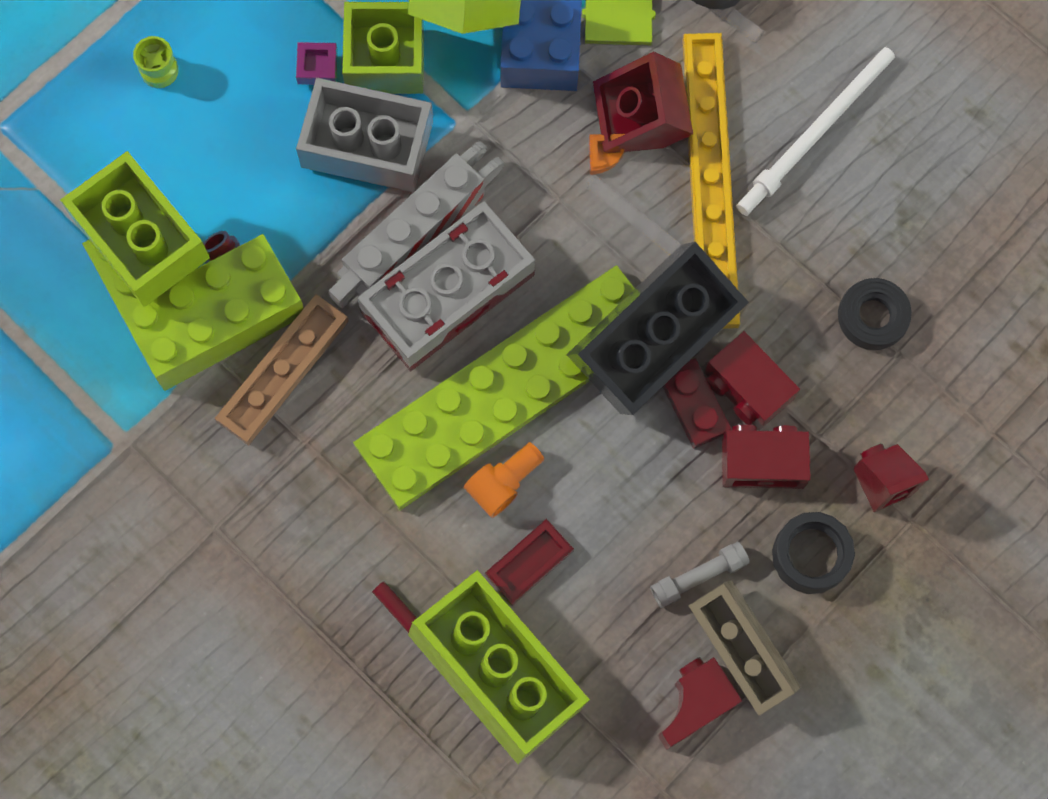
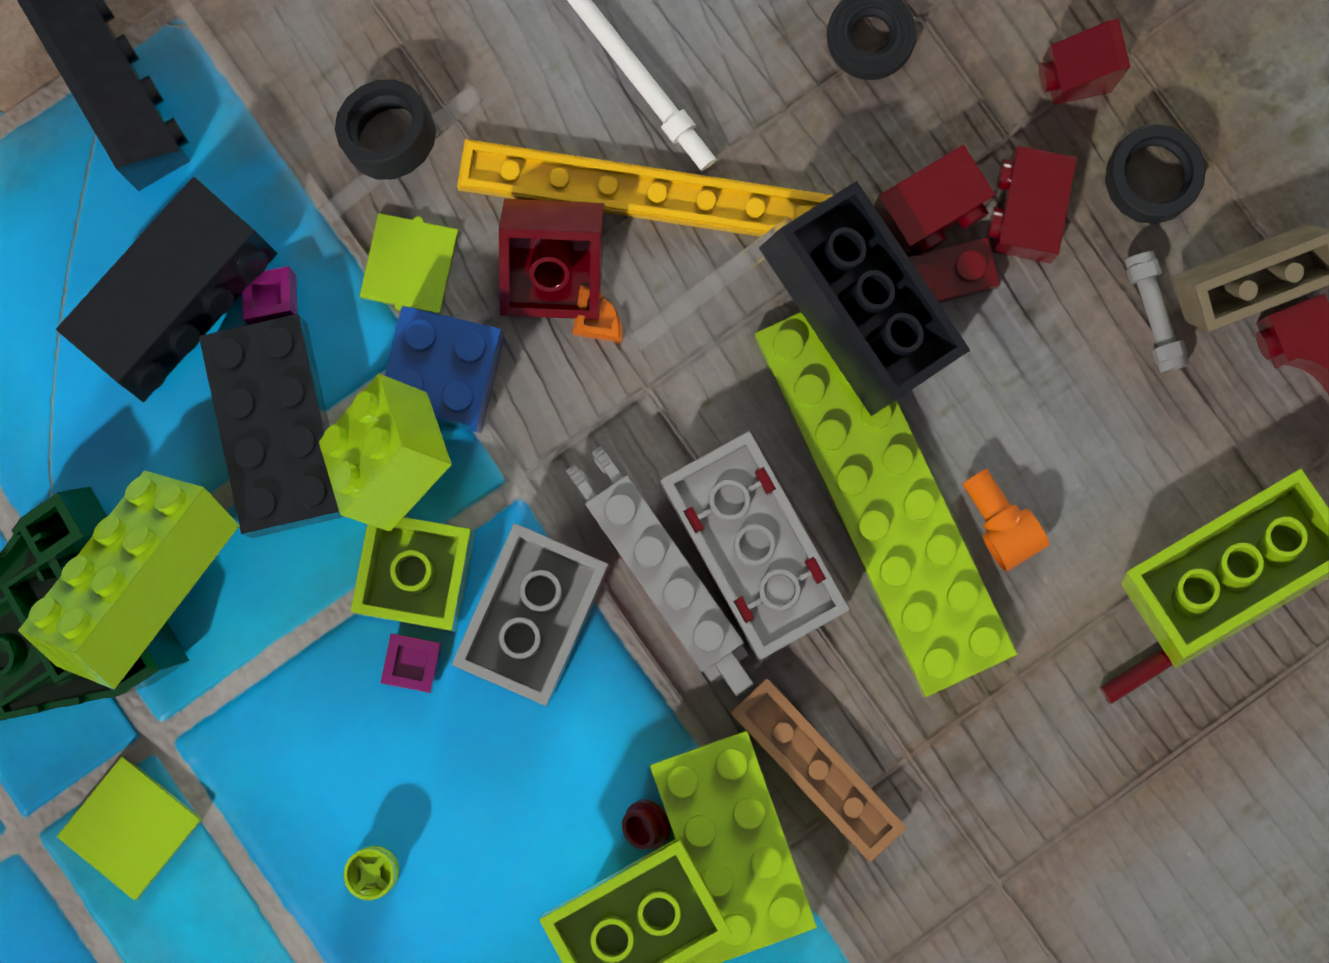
camera: 80 degrees left, 10 degrees up
dark red tile [485,519,574,606] -> none

